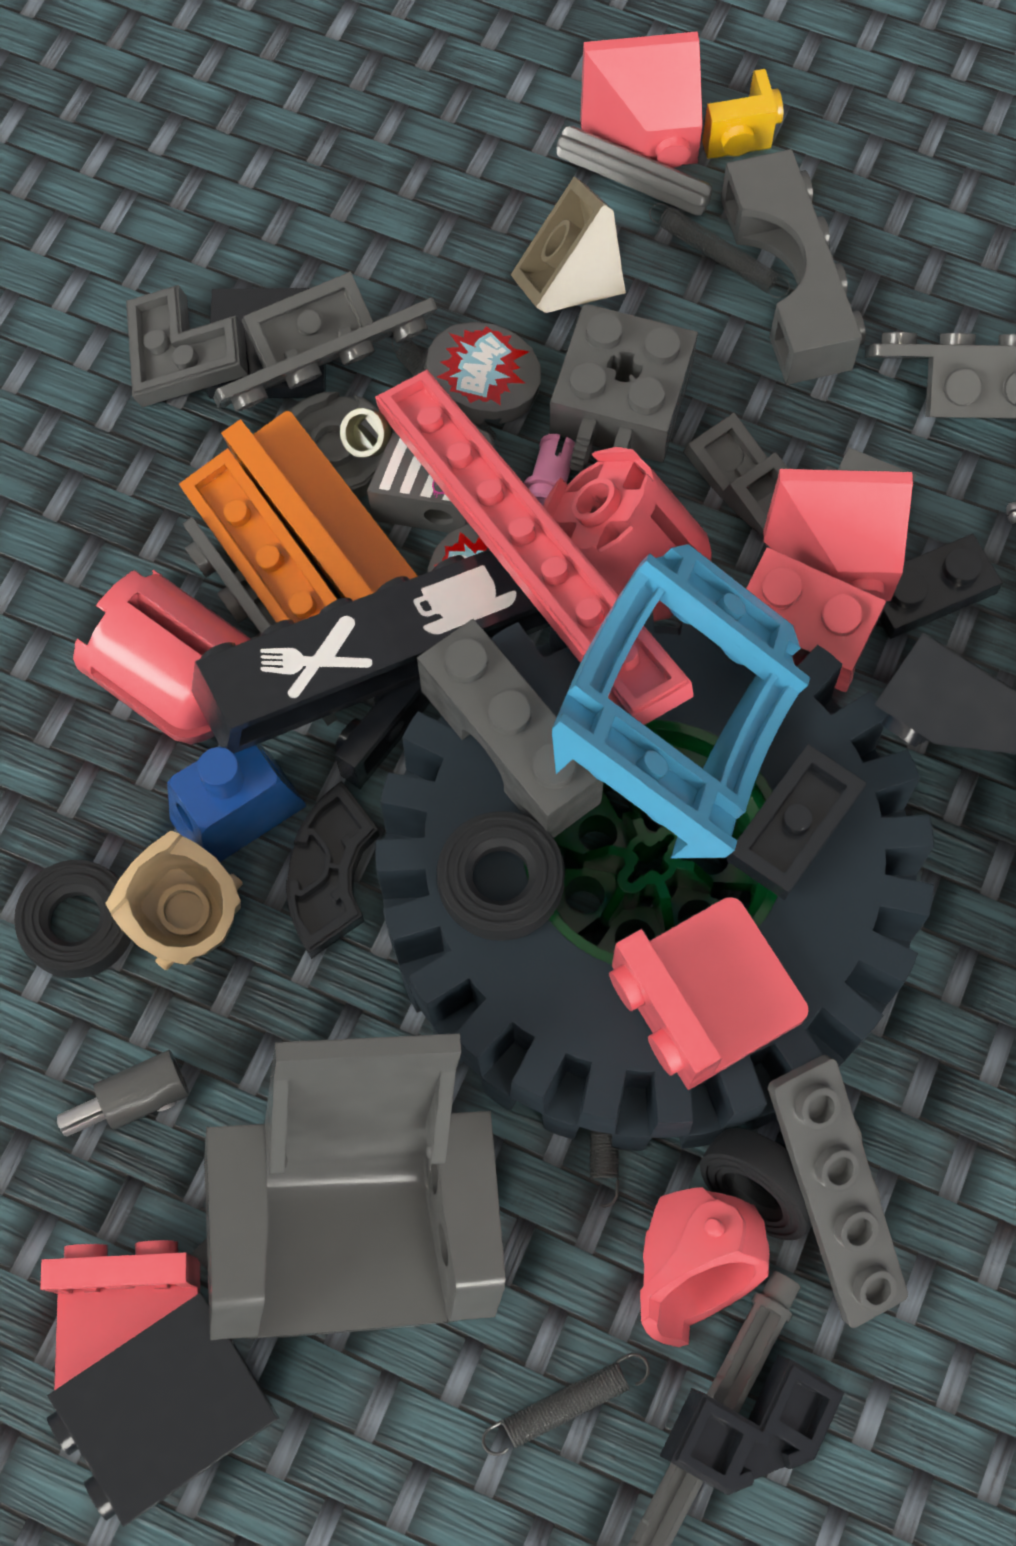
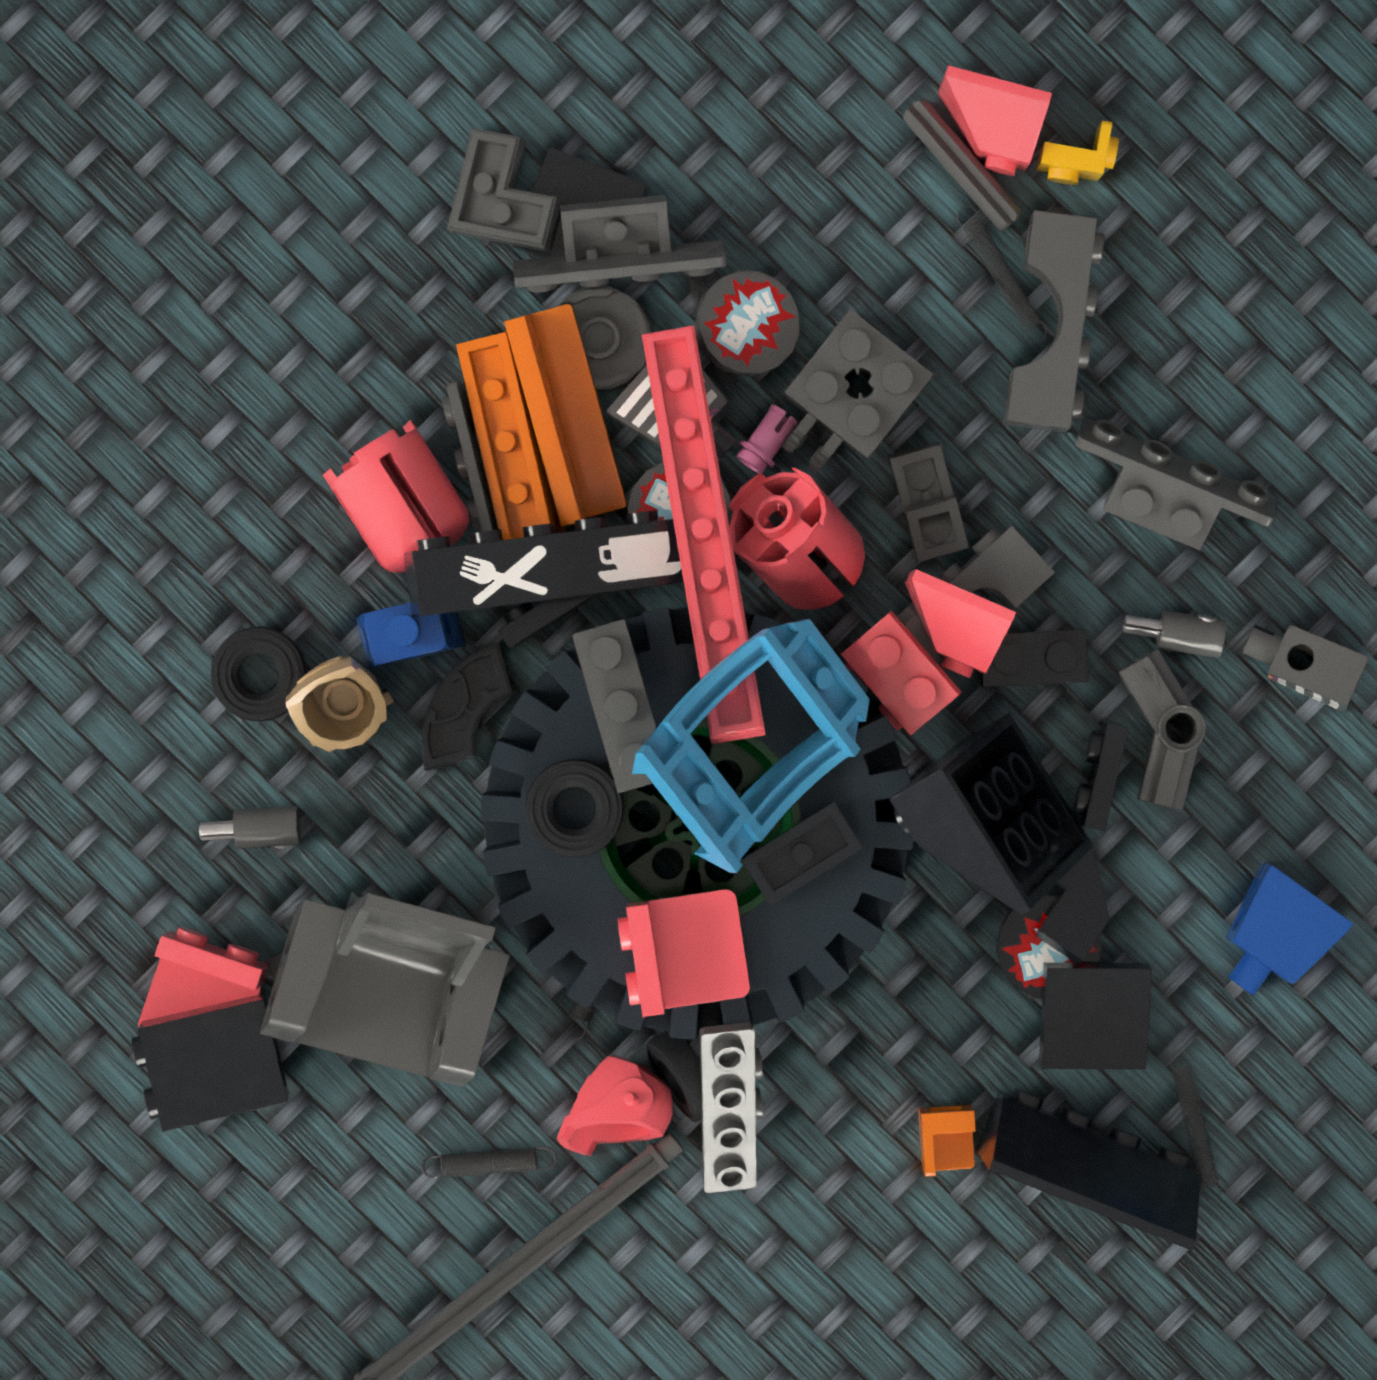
camera: 20 degrees right, 20 degrees up
olive hinge [340,408,393,457] -> none
dark tan slope [511,176,626,313] -> none
black tile [660,1355,845,1495] -> none

